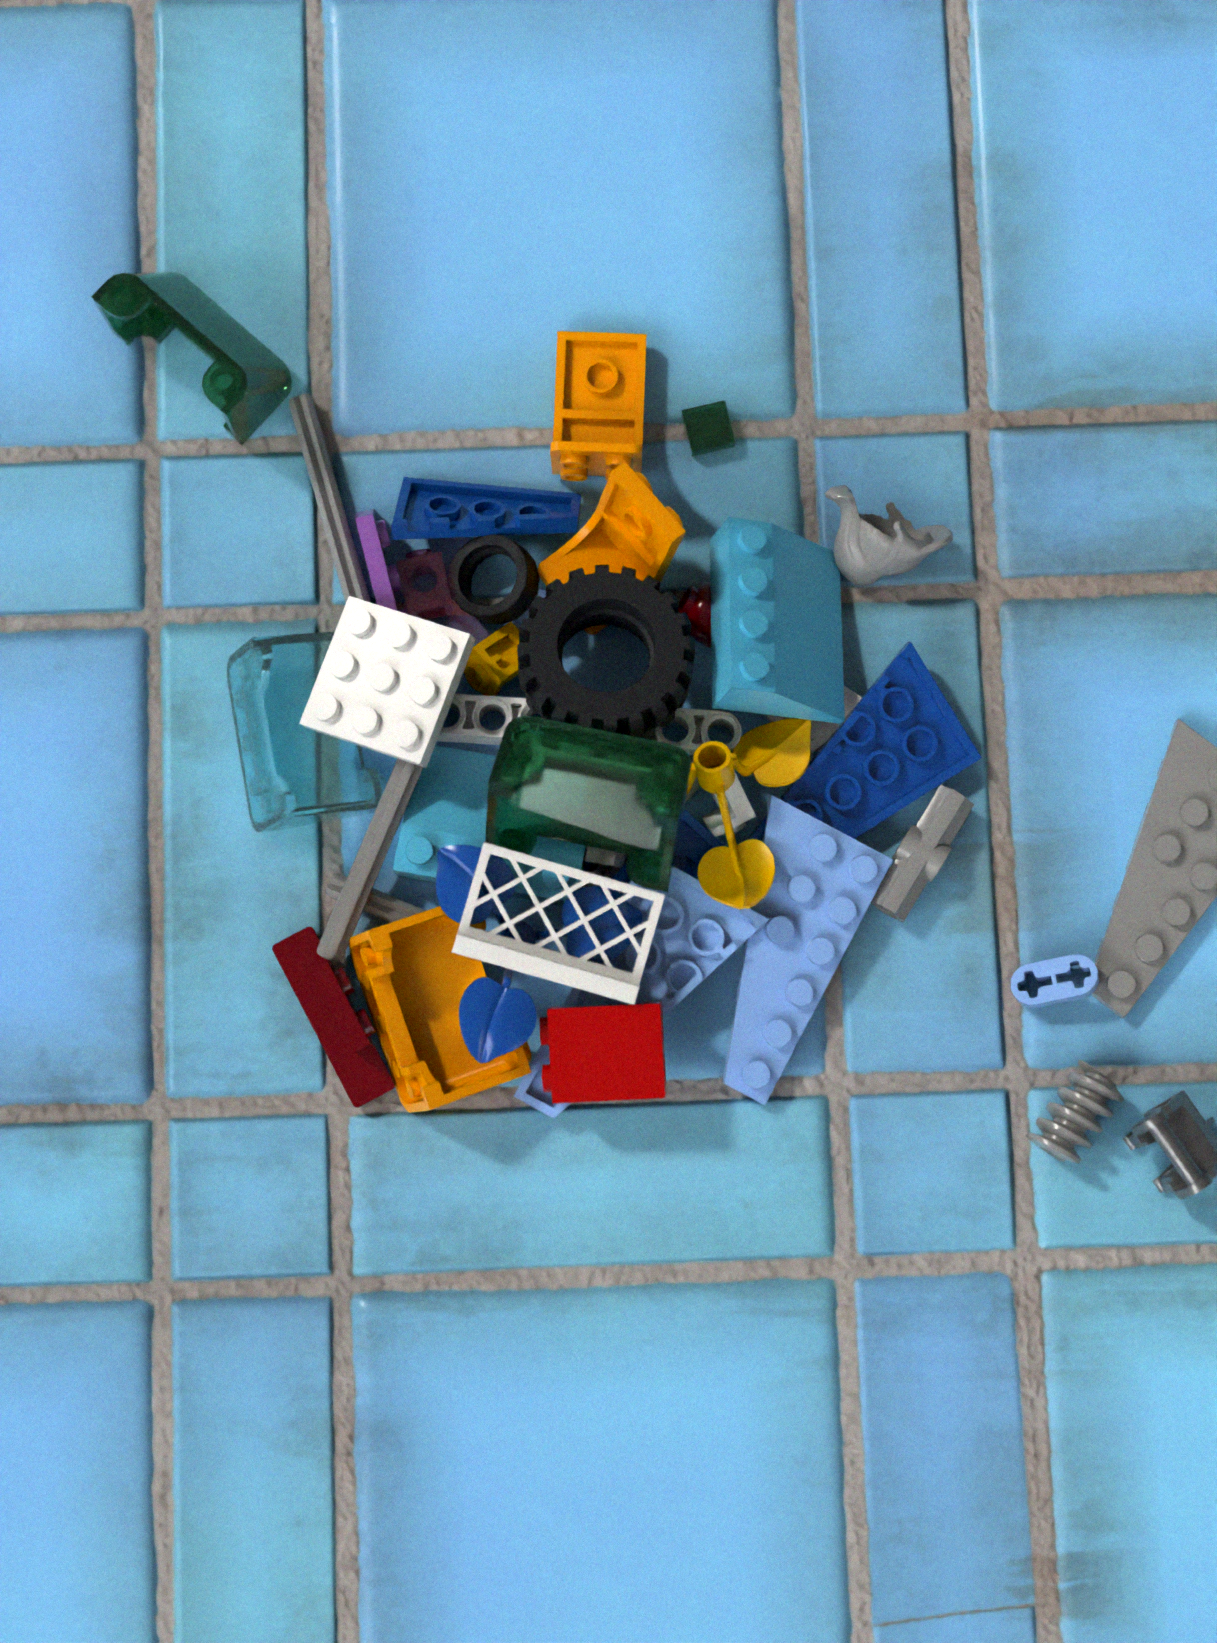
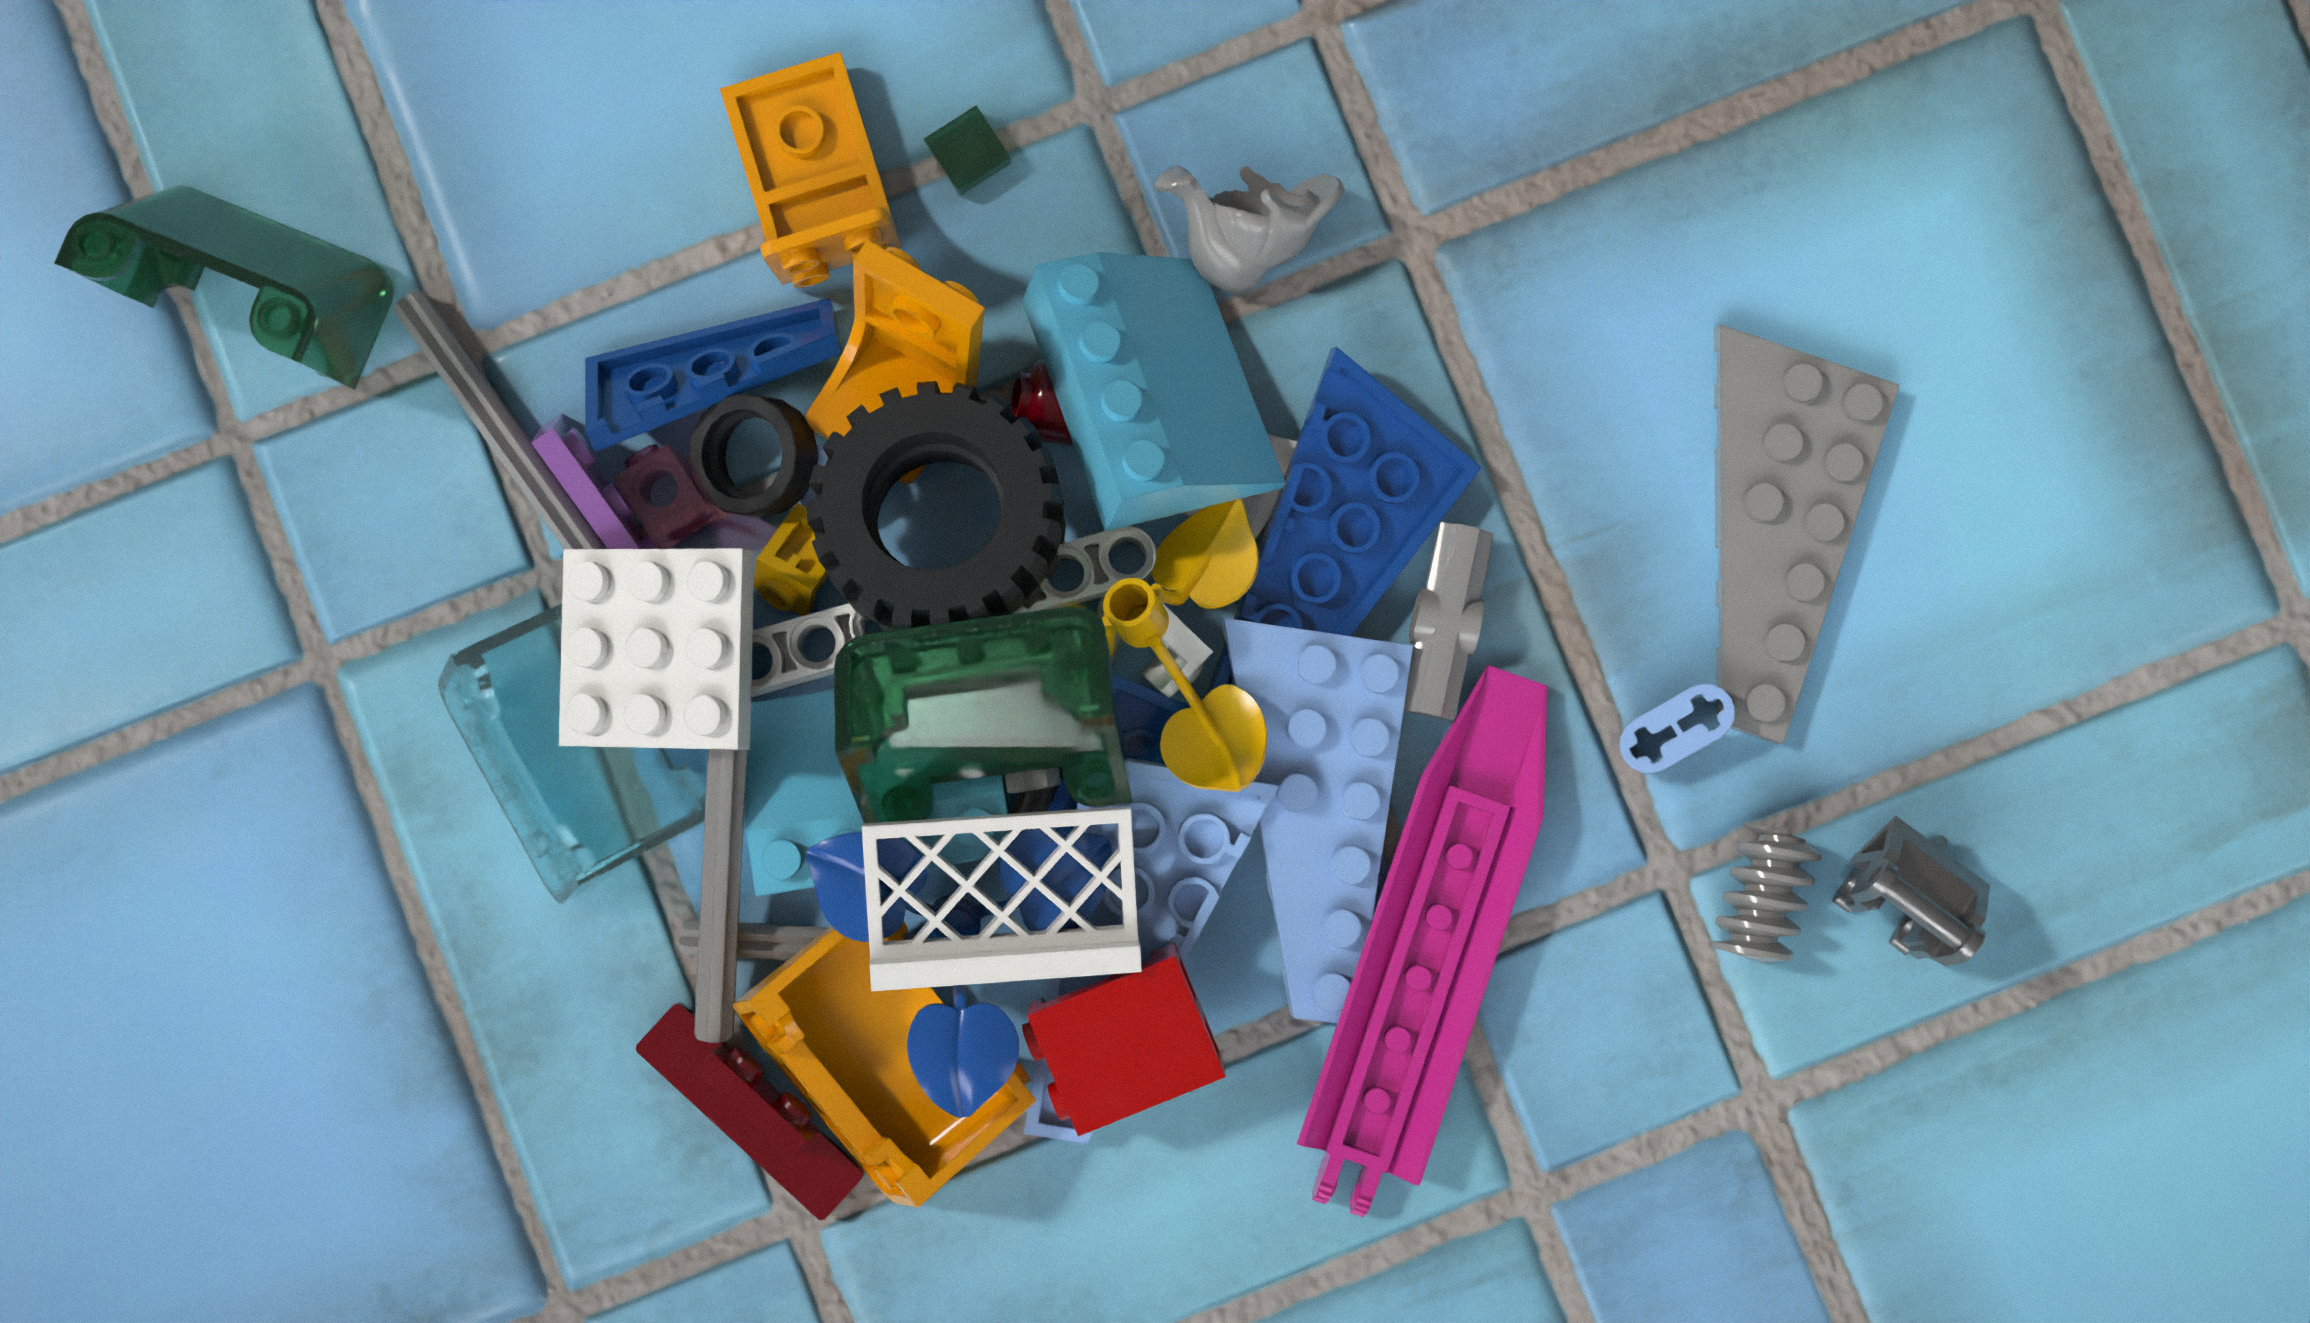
camera: 25 degrees left, 5 degrees up
none -> dark pink hinge [1296,665,1548,1217]

